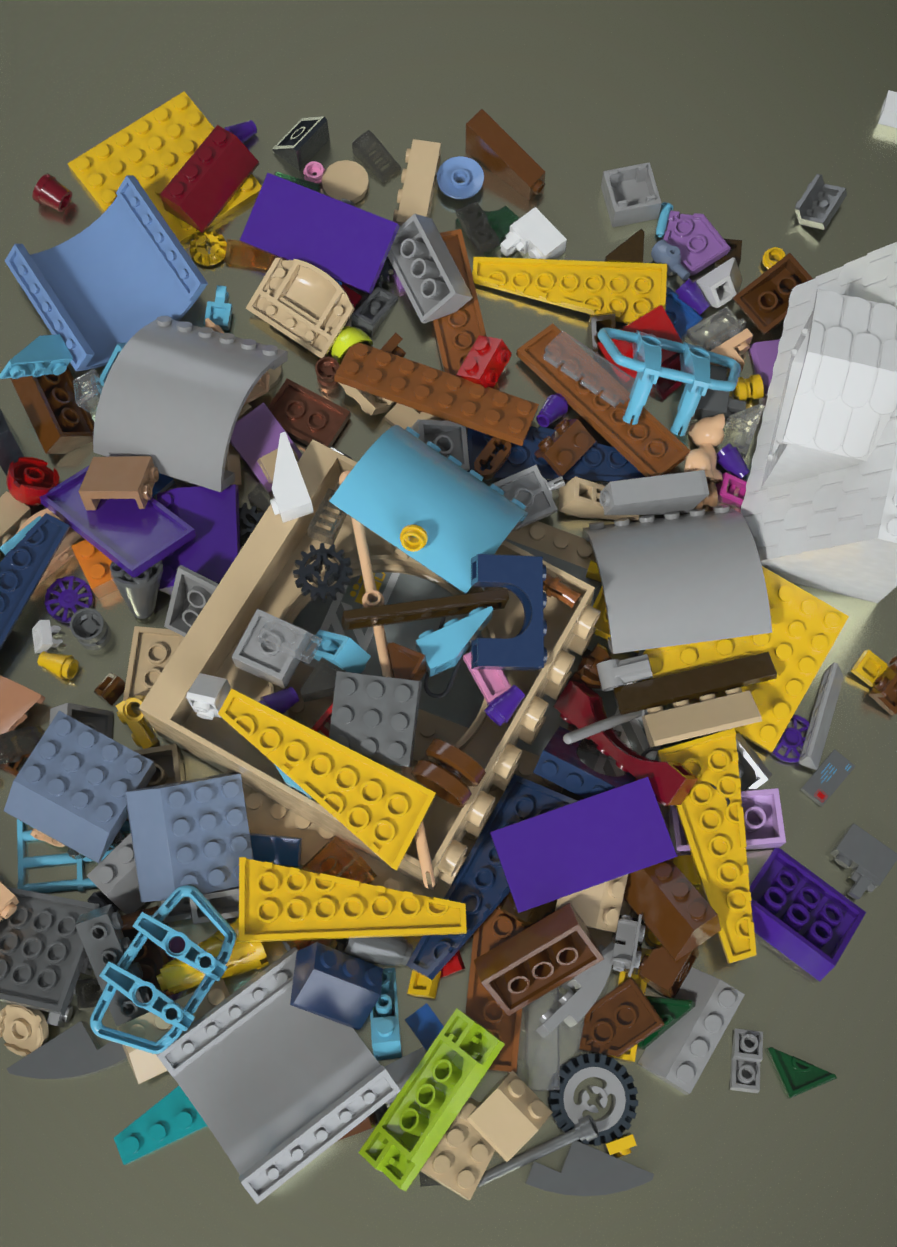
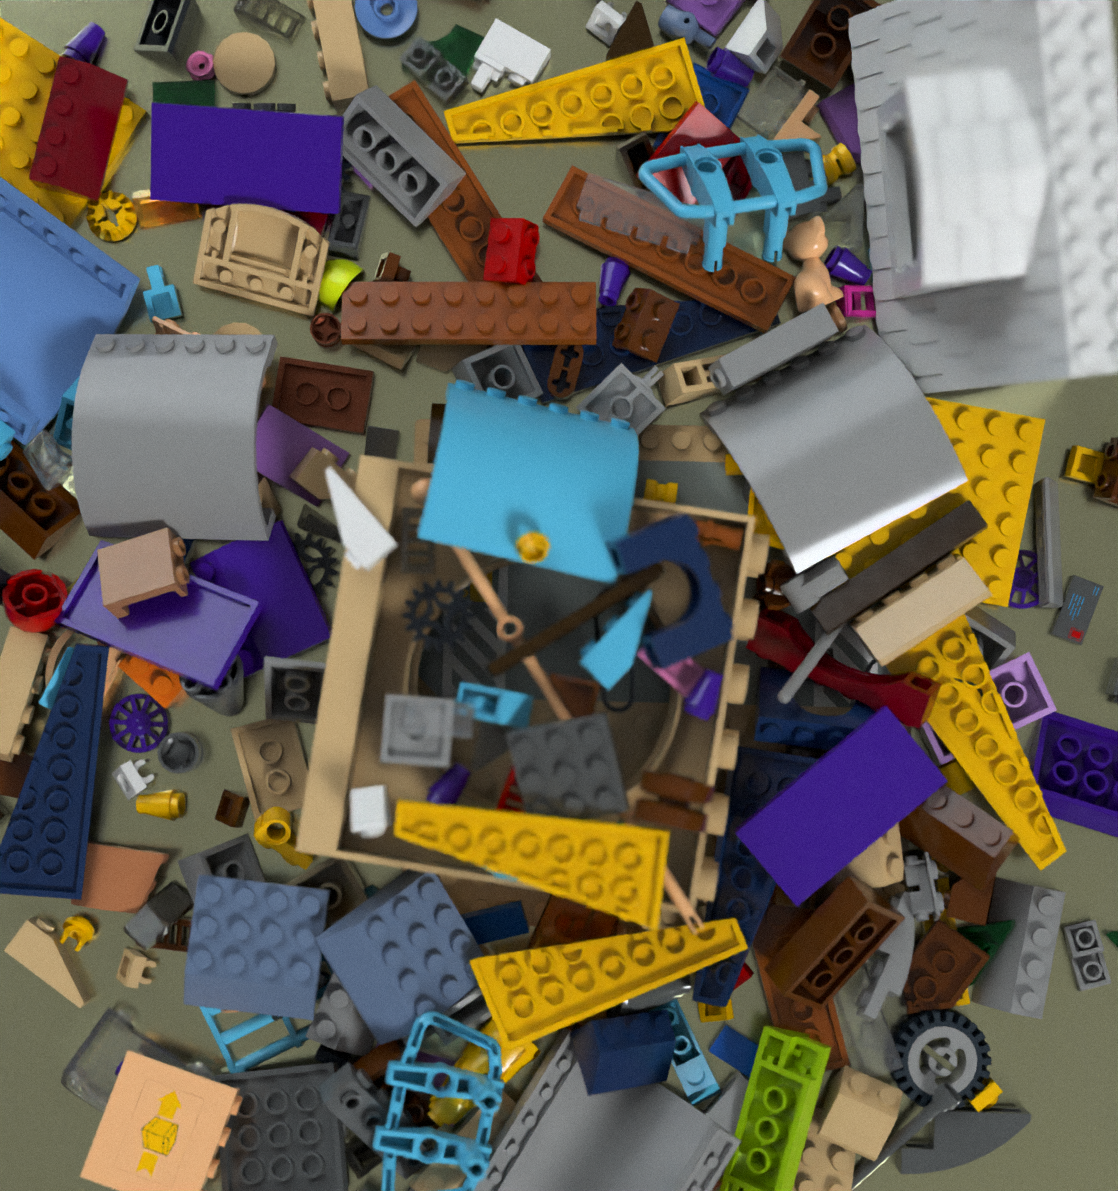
camera: 20 degrees left, 15 degrees up
none -> white tile [586,0,627,46]

